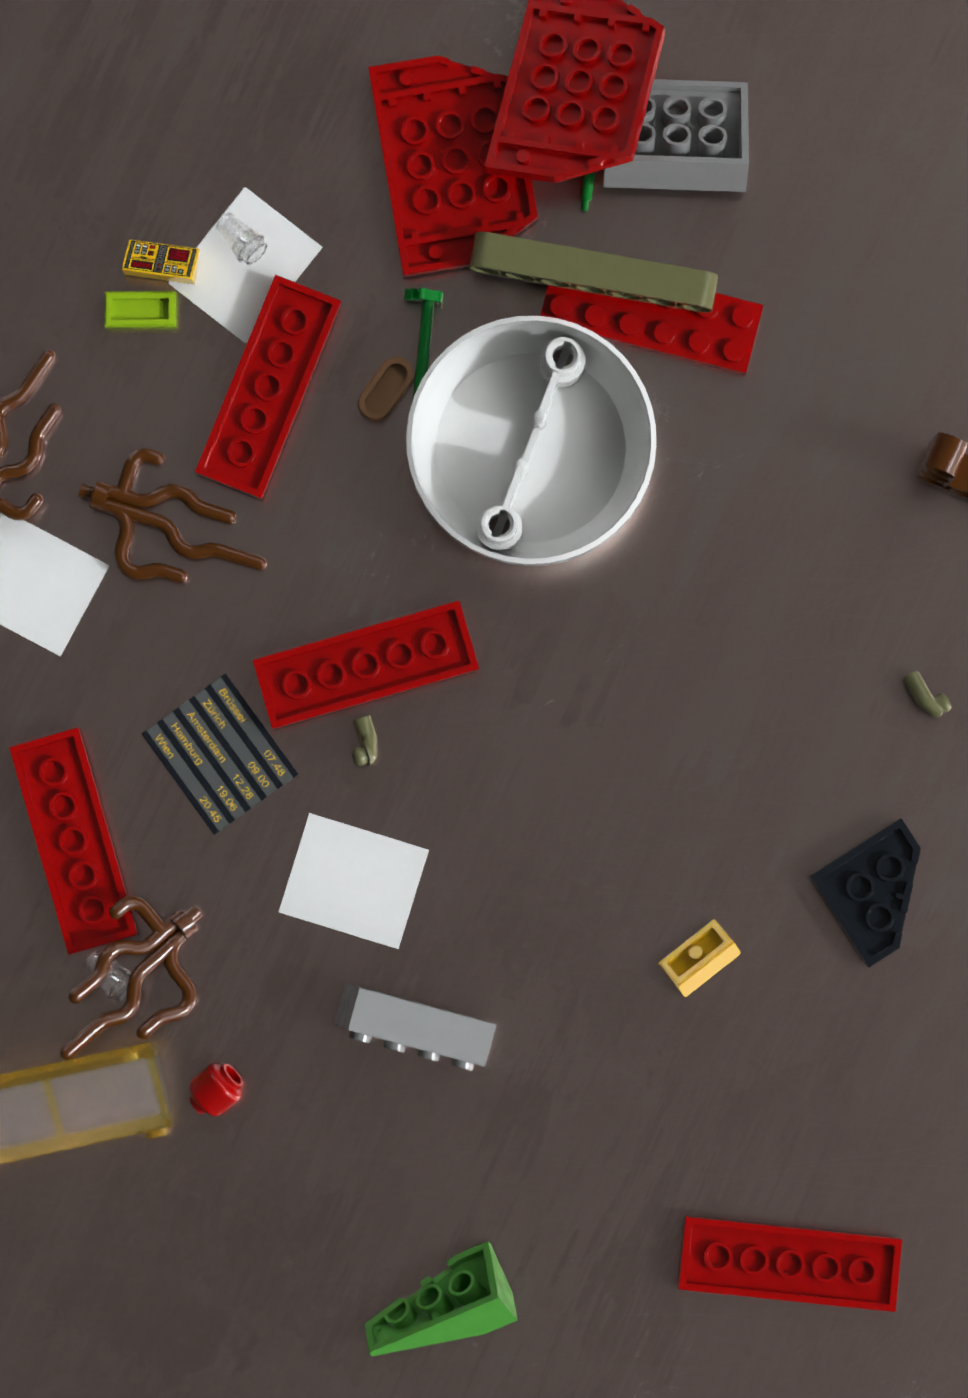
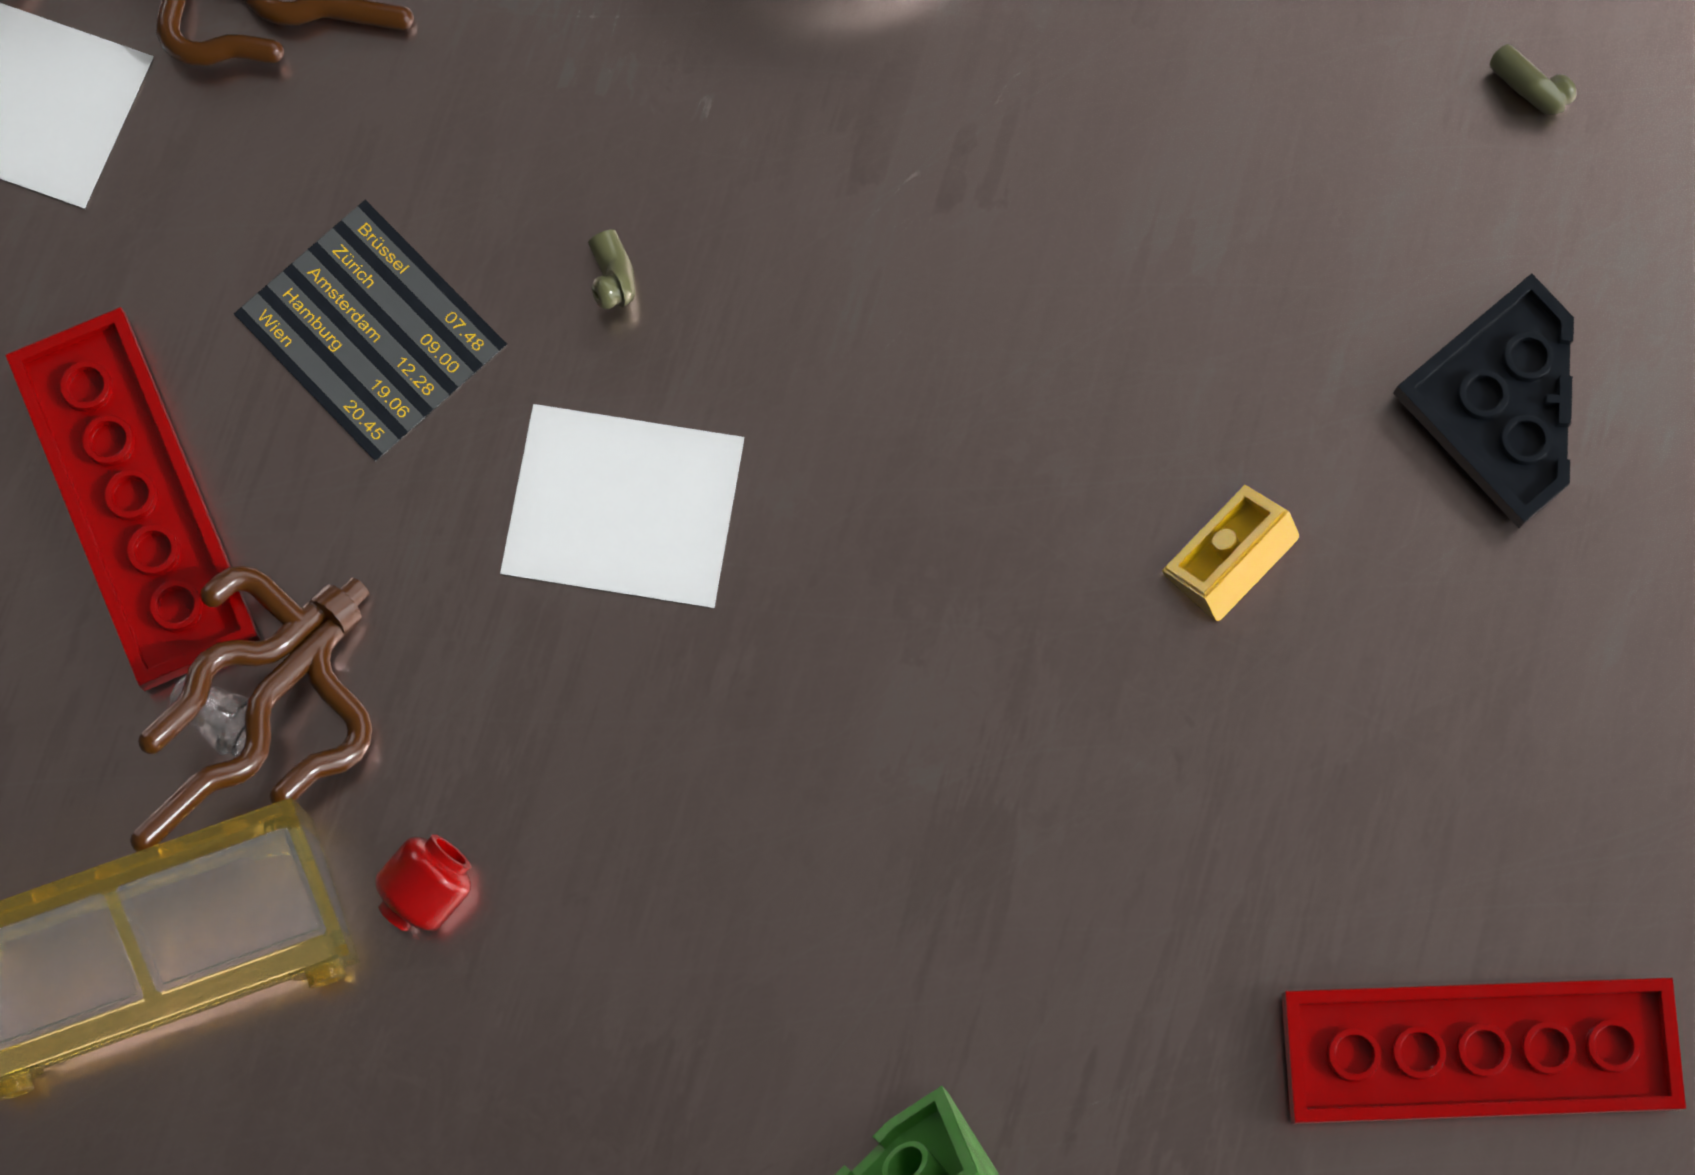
camera: 10 degrees left, 10 degrees down
red plate [252,600,479,730] -> none
light grey wedge [334,982,496,1070] -> none

